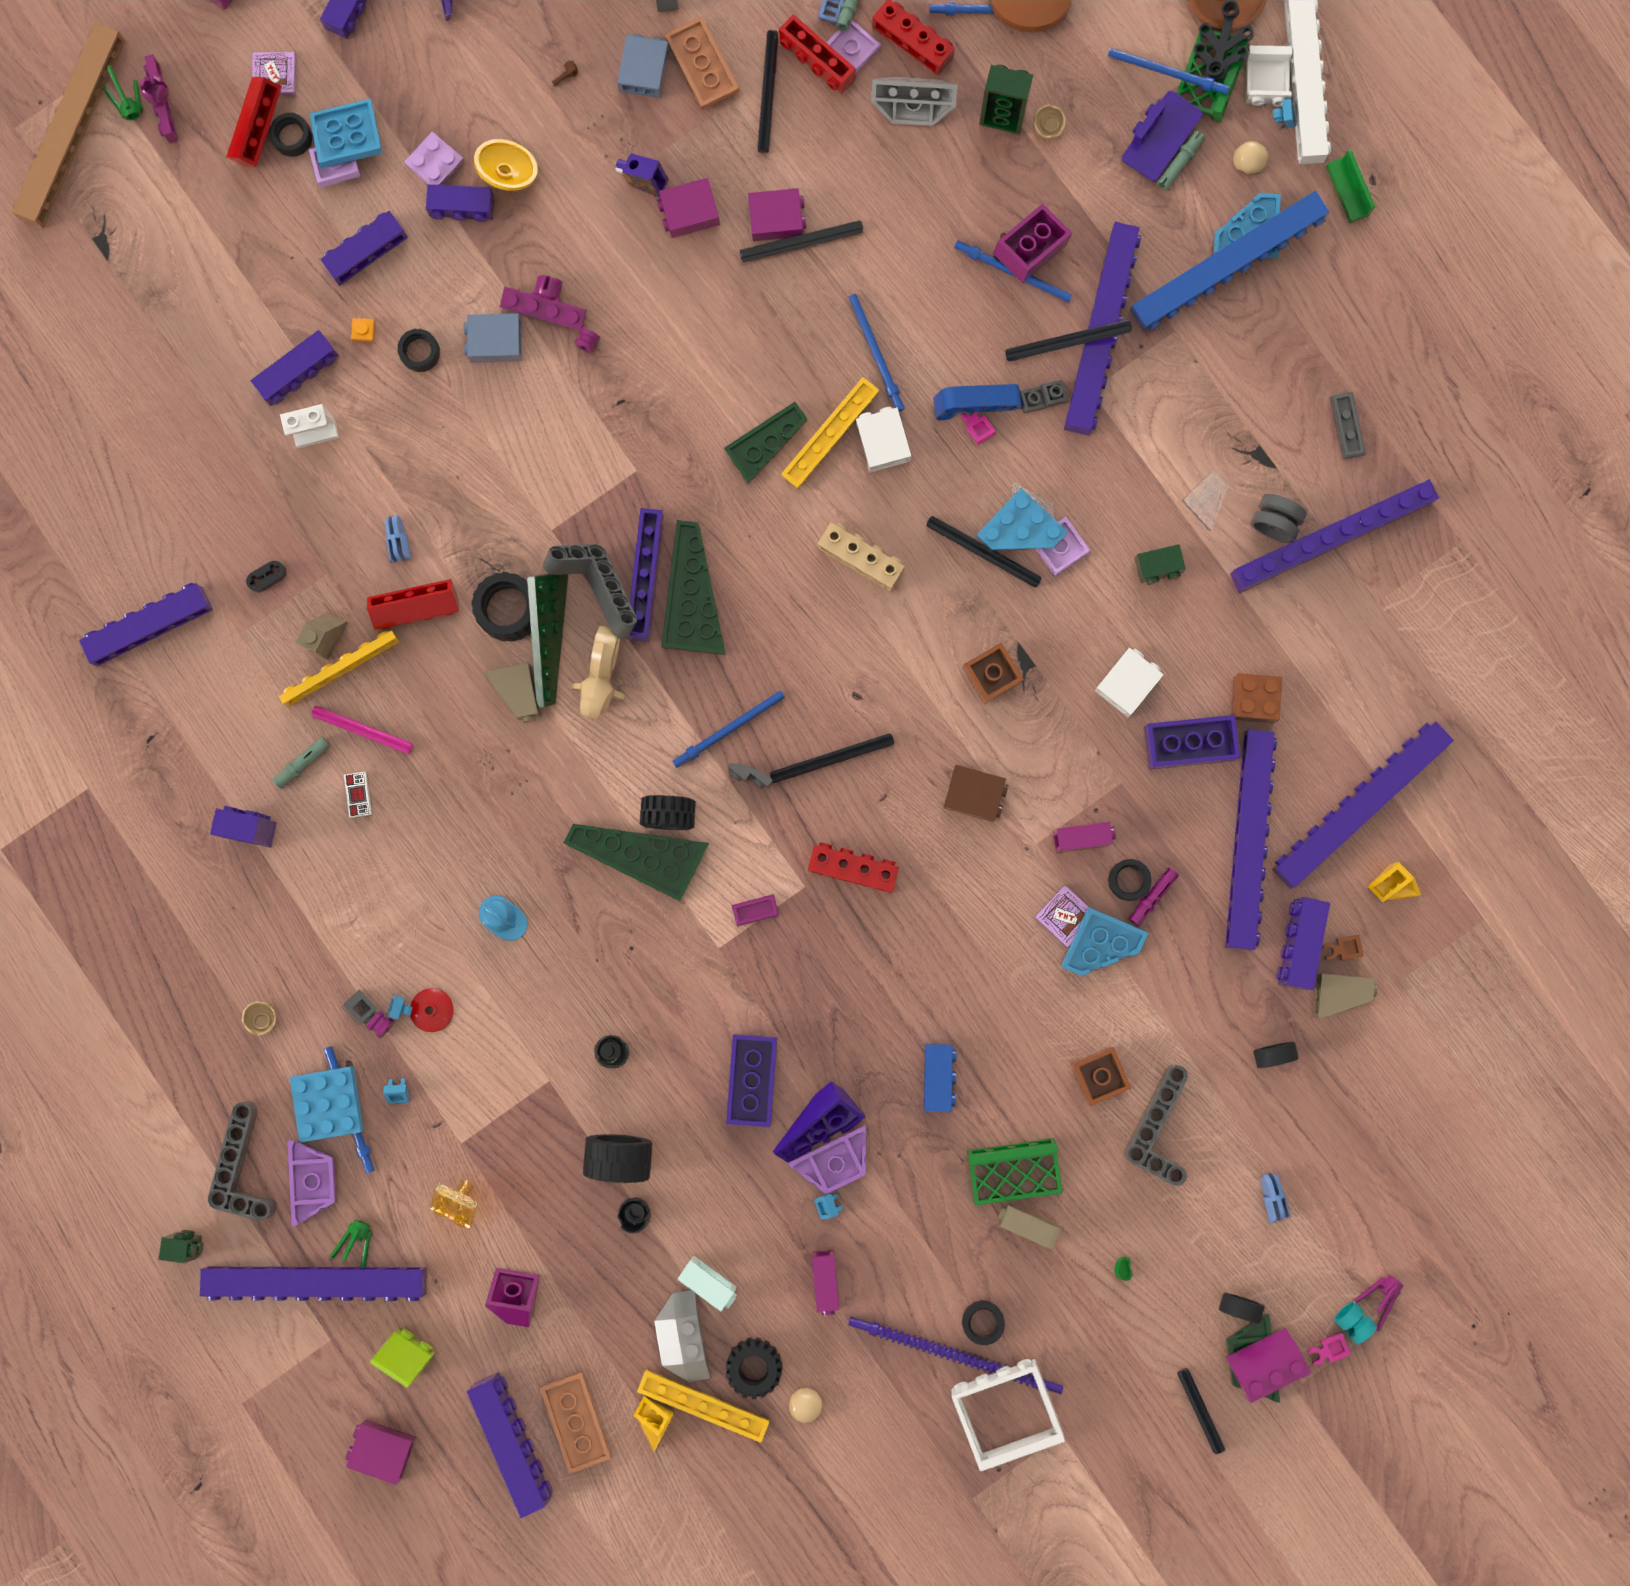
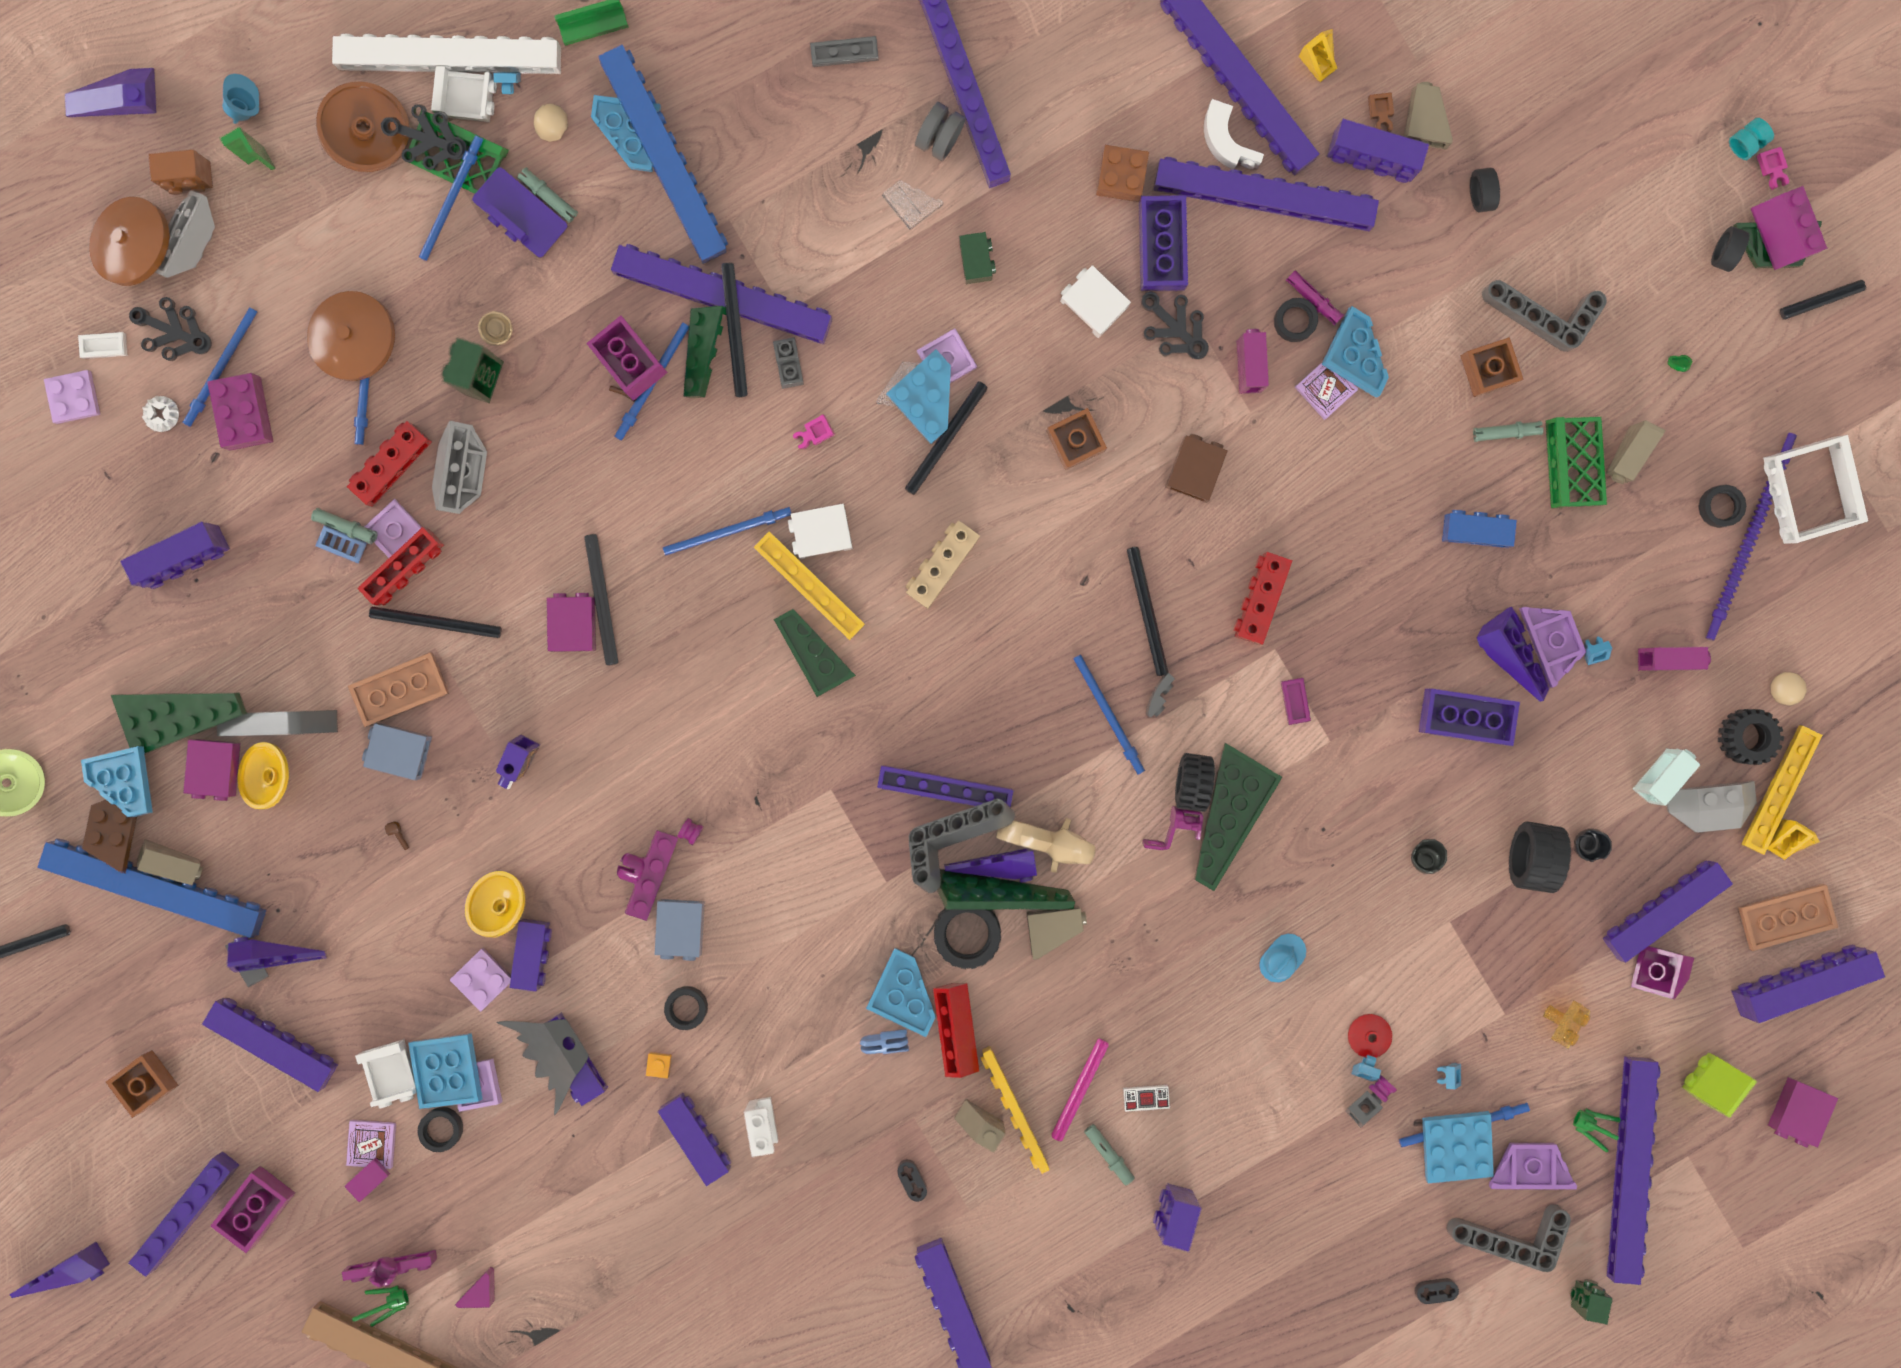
camera: 90 degrees left, 5 degrees up
red brick [226,77,282,167] -> none
tan hair [242,1001,277,1036] -> none
magenta brick [657,178,720,238] -> none
dark green wing [661,520,726,655] -> none
blue beam [933,384,1022,420] -> none
medium blue arm [1261,1172,1291,1223] -> none
magenta plant [1353,1275,1404,1331] -> none
none -> magenta slope [344,1157,390,1203]
none -> white panel [355,1039,416,1109]
none -> magenta slope [455,1267,495,1308]
none -> dark grey piece [496,1019,589,1115]
none -> dark green wing [683,306,726,398]
none -> dark azure plate [866,948,936,1037]
none -> dark purple wedge [944,848,1037,882]
none -> black plant [1141,292,1209,360]
none -> magenta piece [1142,806,1203,850]
none -> white arch [1204,99,1264,169]
none -> black beam [1415,1278,1459,1304]
none -> sand green pin [1473,421,1543,442]
none -> dark purple brick [1602,861,1733,963]

